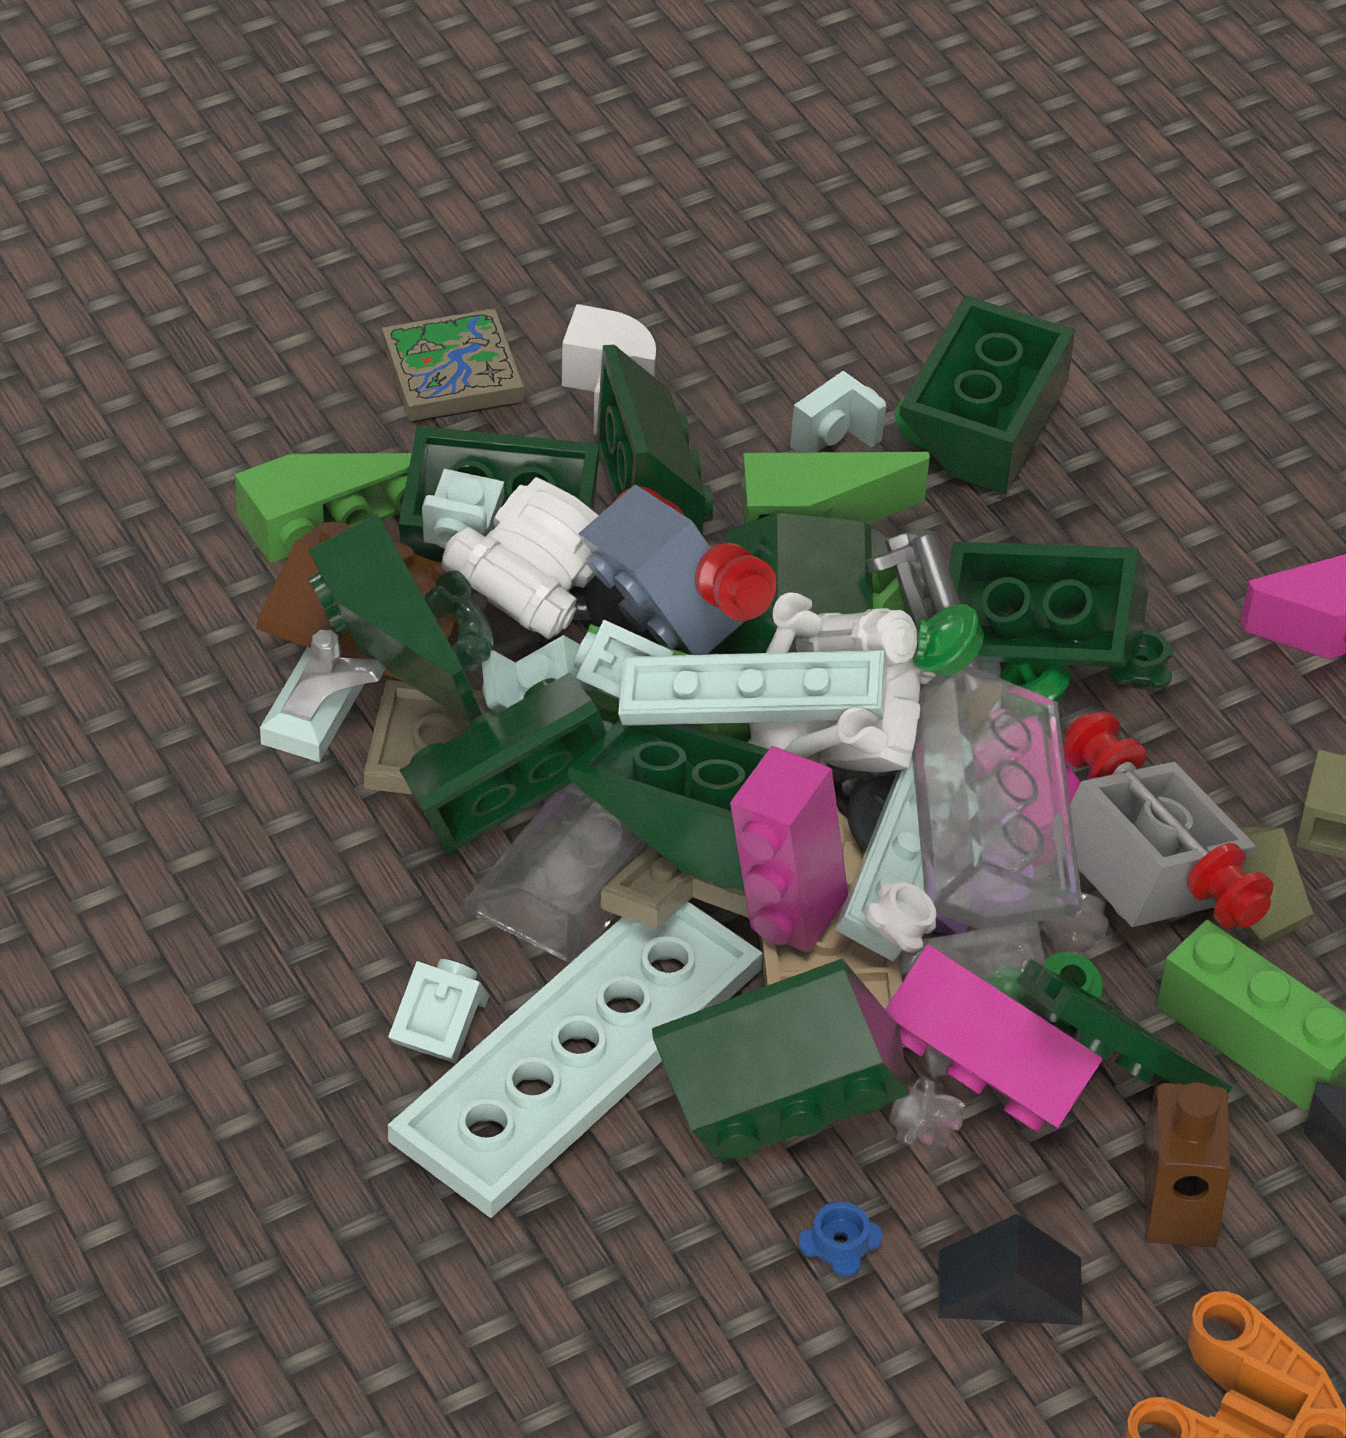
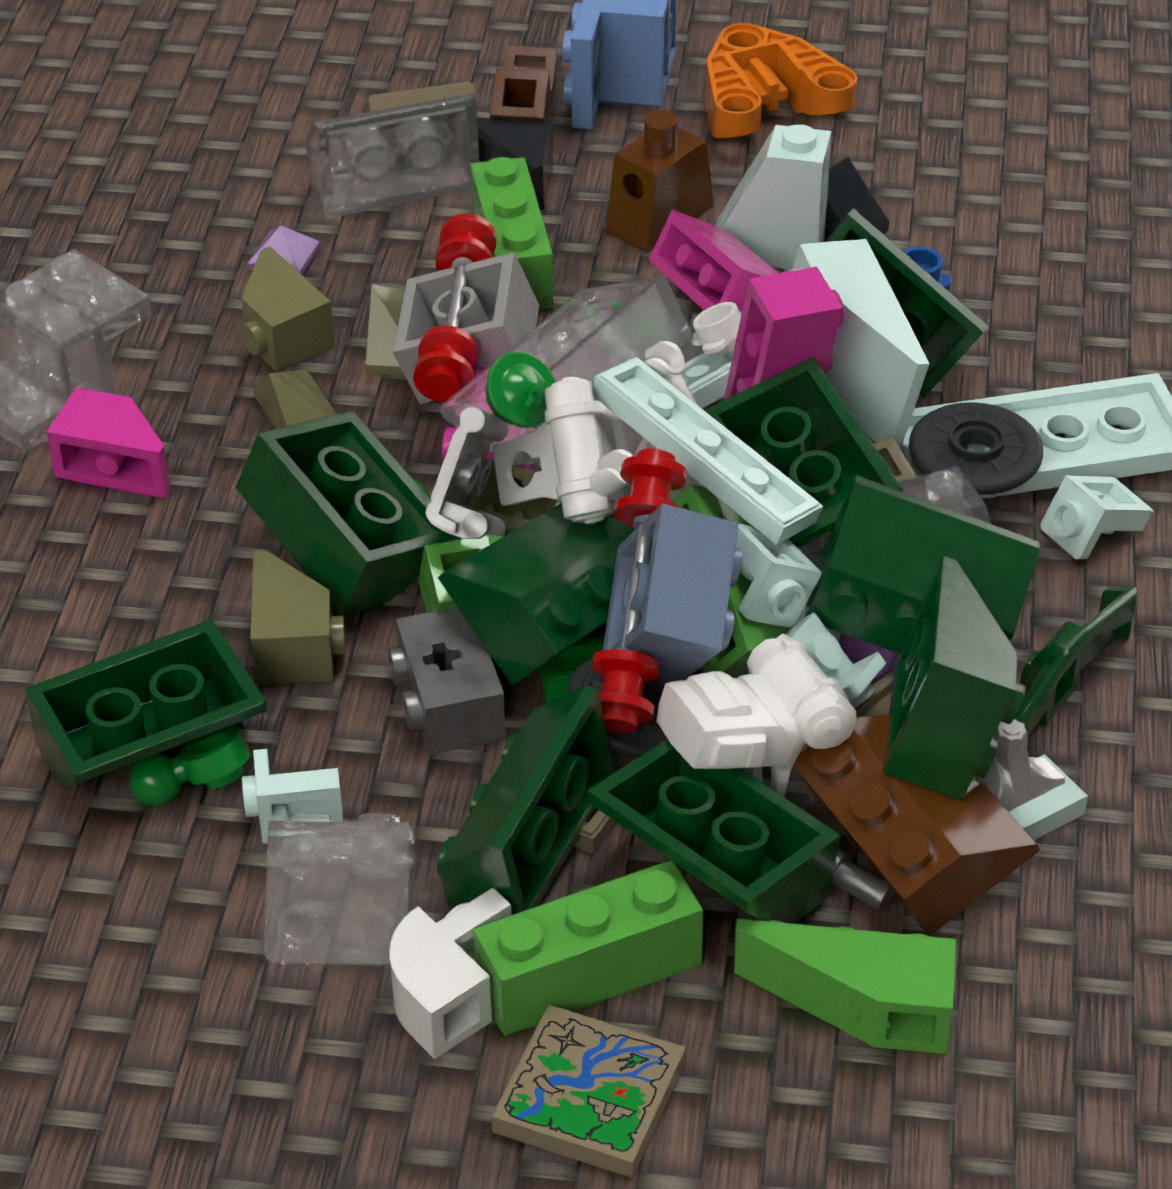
camera: 140 degrees left, 5 degrees down
light aqua bracket [422,469,505,549] -> none
clear green arm [424,570,493,671] -> none
bright green slope [741,452,929,524] -> none
dark green wing [1016,958,1233,1094] -> none
none -> olive slope [250,550,346,685]
none -> olive slope [253,369,337,429]
none -> clear bracket [264,812,416,966]
none -> bright green brick [473,860,703,1037]
none -> light aqua slope [716,125,831,270]
none -> light aqua slope [788,239,929,449]
none -> black wheel [908,402,1044,495]
none -> dark green plate [1014,586,1138,738]

